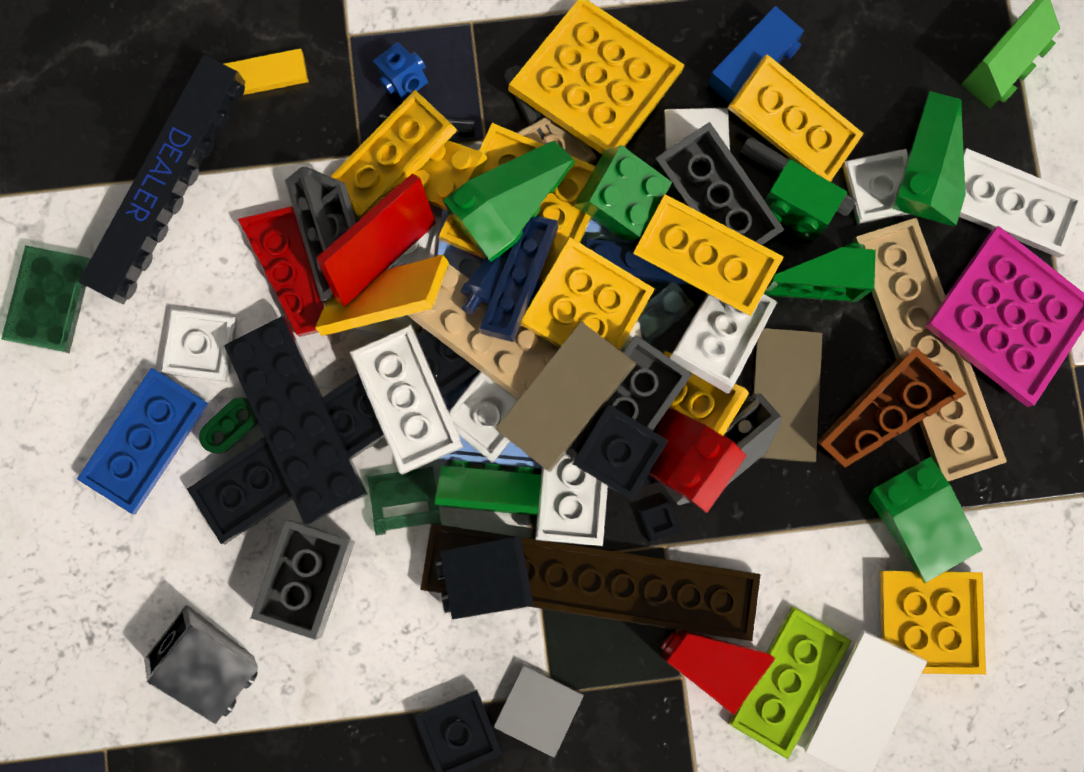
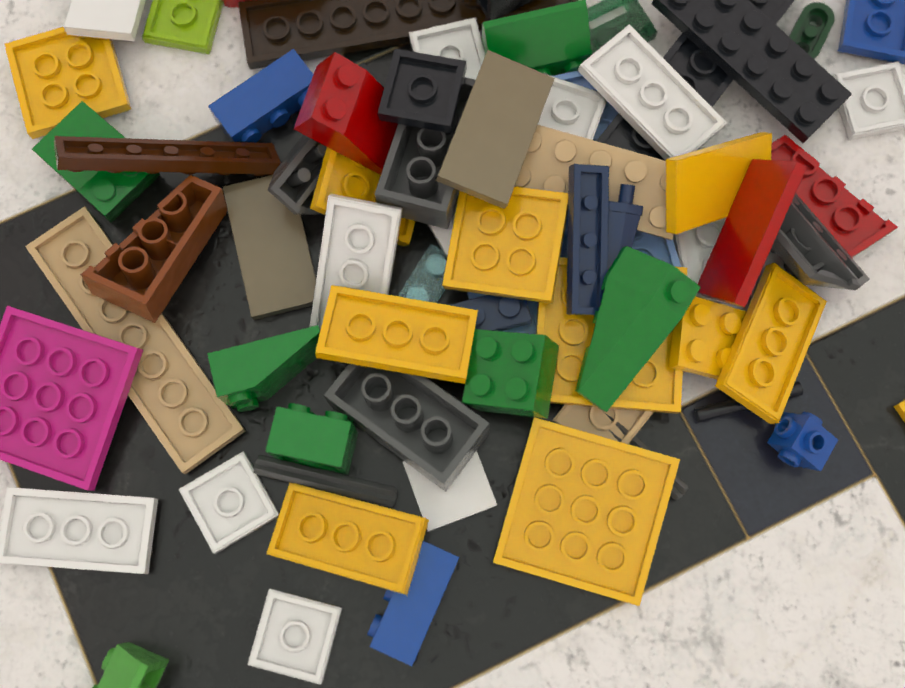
camera: 165 degrees right, 5 degrees down
green wedge [892,91,966,227] -> none
none -> reddish brown plate [54,136,281,176]
none -> blue brick [208,49,313,143]
none -> white tile [247,589,343,685]

